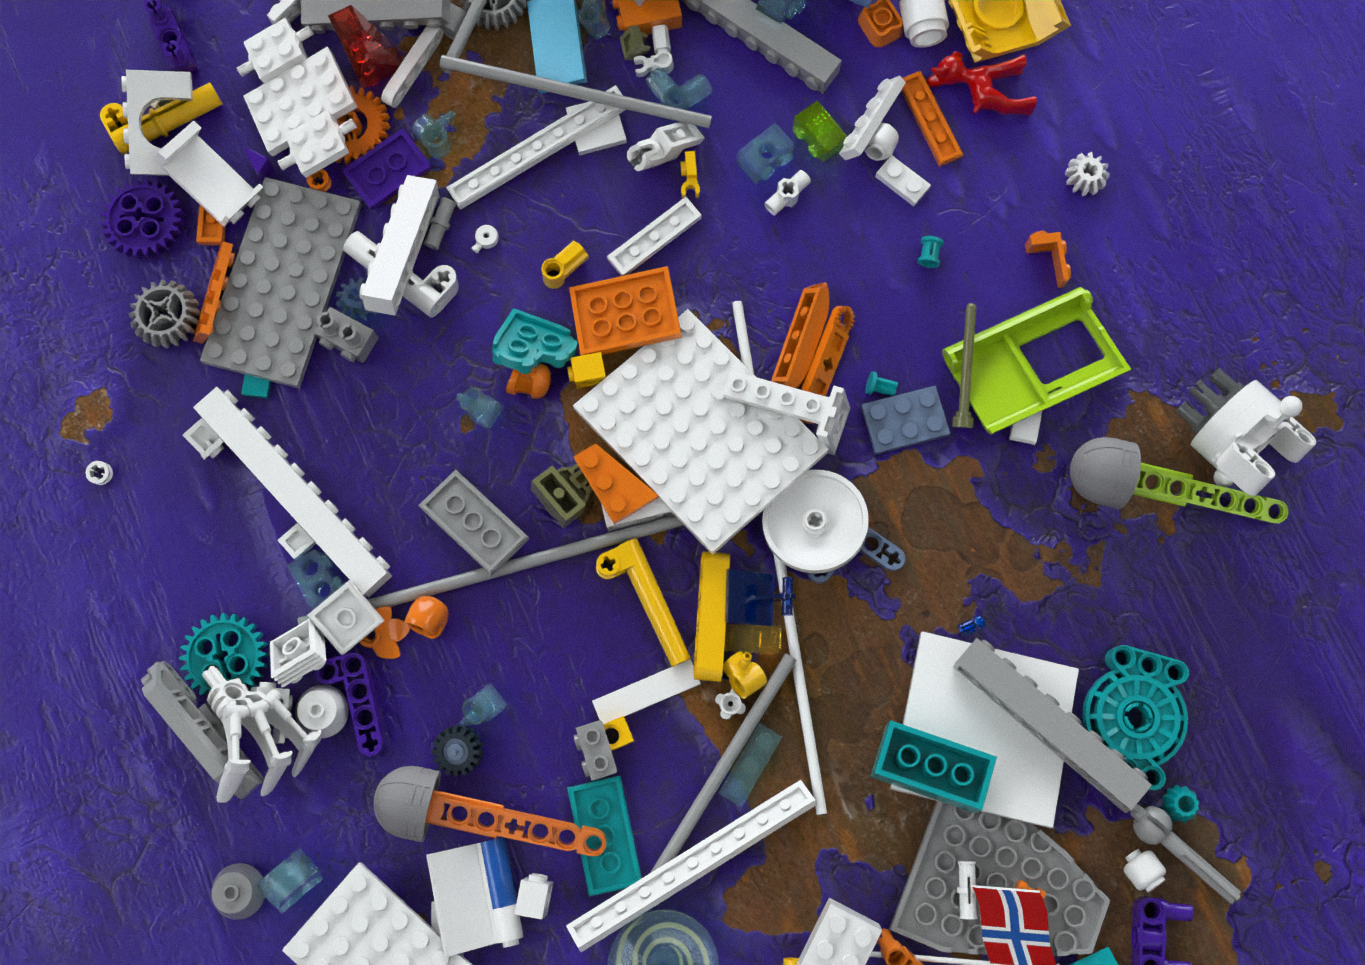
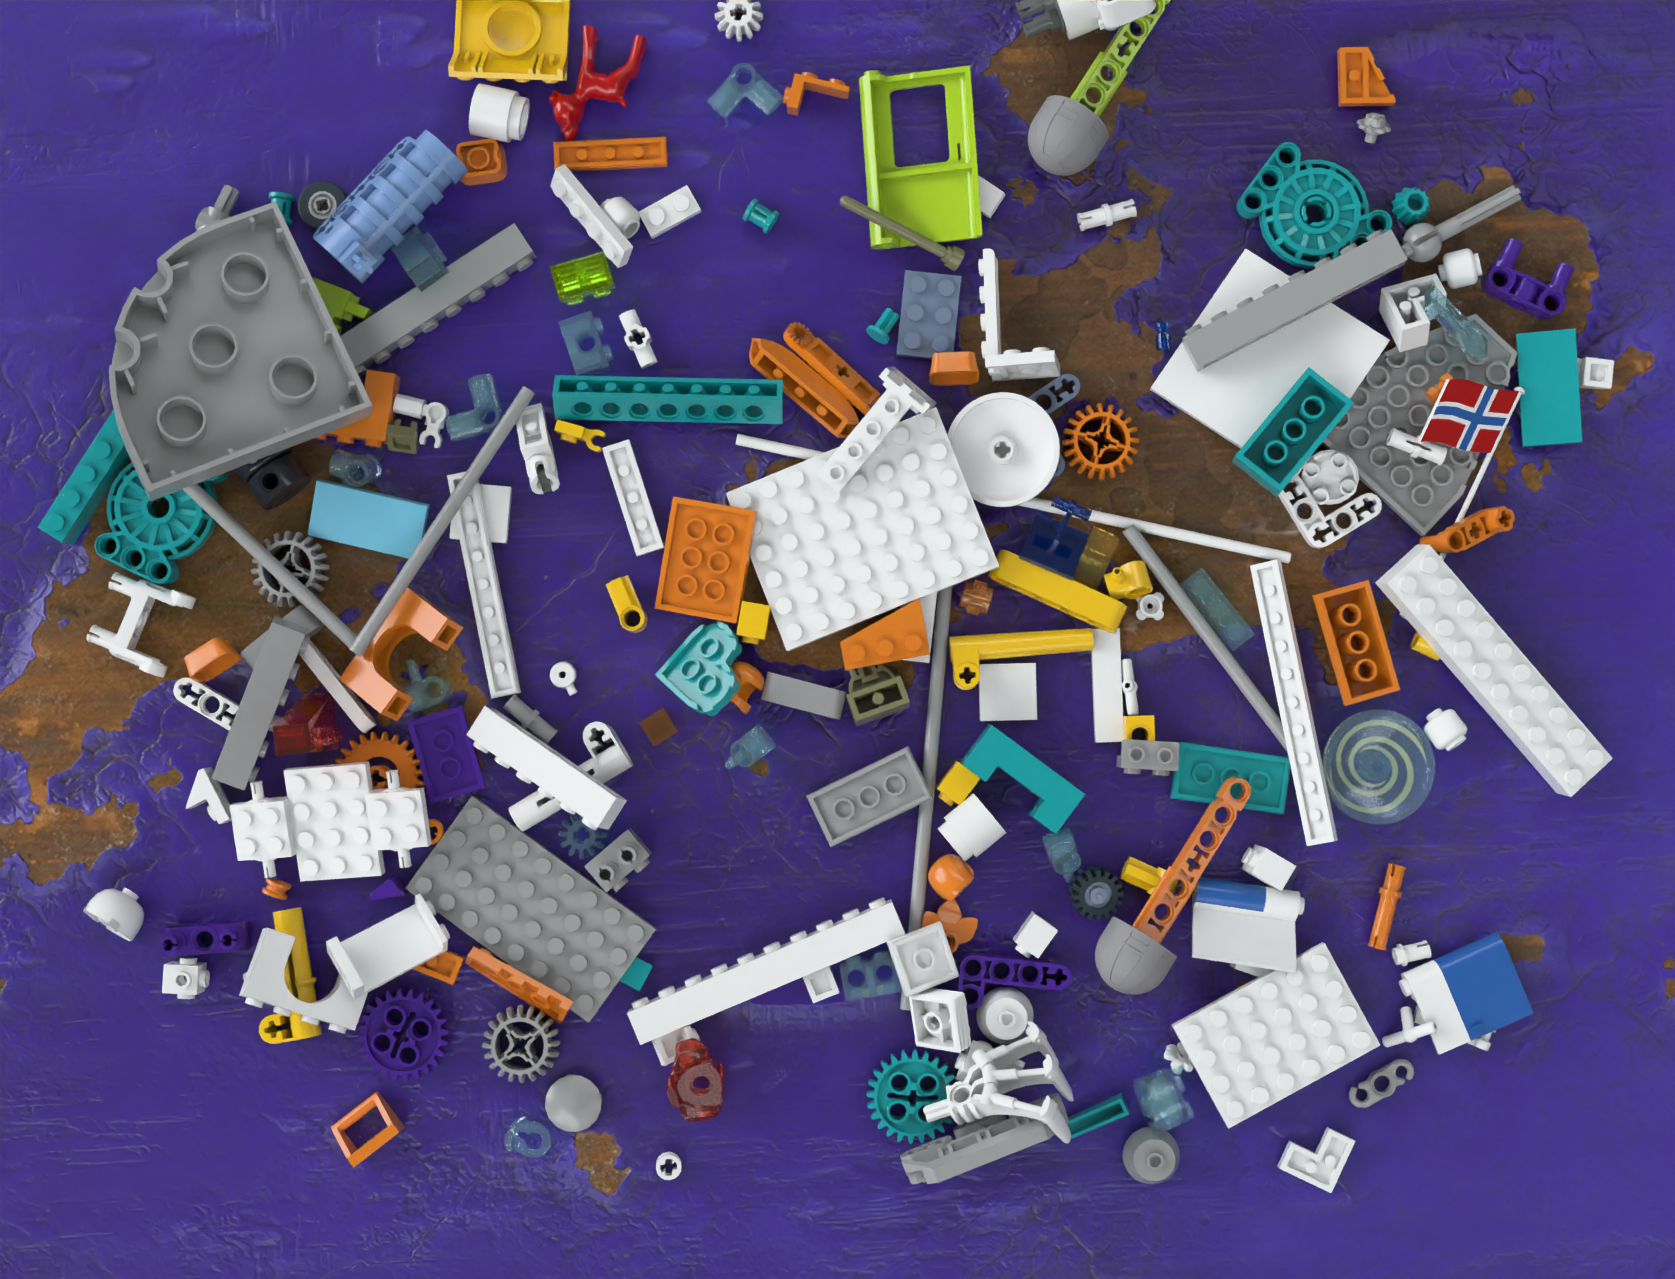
camera: 70 degrees left, 10 degrees up
none -> white brick [162,957,210,999]
none -> orange bush [262,877,291,900]
none -> orange tile [331,1092,405,1168]
none -> orange arch [339,587,464,721]
none -> clear light blue piece [505,1116,551,1158]
none -> light grey dish [545,1074,602,1132]
none -> teal brick [552,375,783,424]
none -> clear orange tile [639,708,679,747]
none -> clear red piece [666,1038,725,1122]
none -> clear light blue piece [707,63,783,119]
none -> light grey beam [760,672,847,720]
none -> orange piece [929,352,979,386]
none -> yellow brick [936,761,980,806]
none -> white piece [937,794,1006,861]
none -> clear orange gear [959,580,993,616]
none -> teal piece [960,724,1085,834]
none -> white bracket [978,249,1060,382]
none -> white tile [979,663,1037,721]
none -> white brick [1013,911,1058,958]
none -> orange gear [1062,403,1139,480]
none -> teal piece [1067,1092,1129,1139]
none -> white pin [1077,199,1137,231]
none -> yellow piece [1119,856,1180,895]
none -> white piece [1121,659,1139,716]
none -> white plant [1164,1042,1194,1074]
none -> white beam [1278,476,1382,548]
none -> white dish [1301,450,1359,505]
none -> orange brick [1312,580,1400,706]
none -> orange wing [1337,47,1396,107]
none -> light grey plant [1357,113,1391,143]
none -> white brick [1379,273,1447,352]
none -> clear light blue plate [1423,285,1488,362]

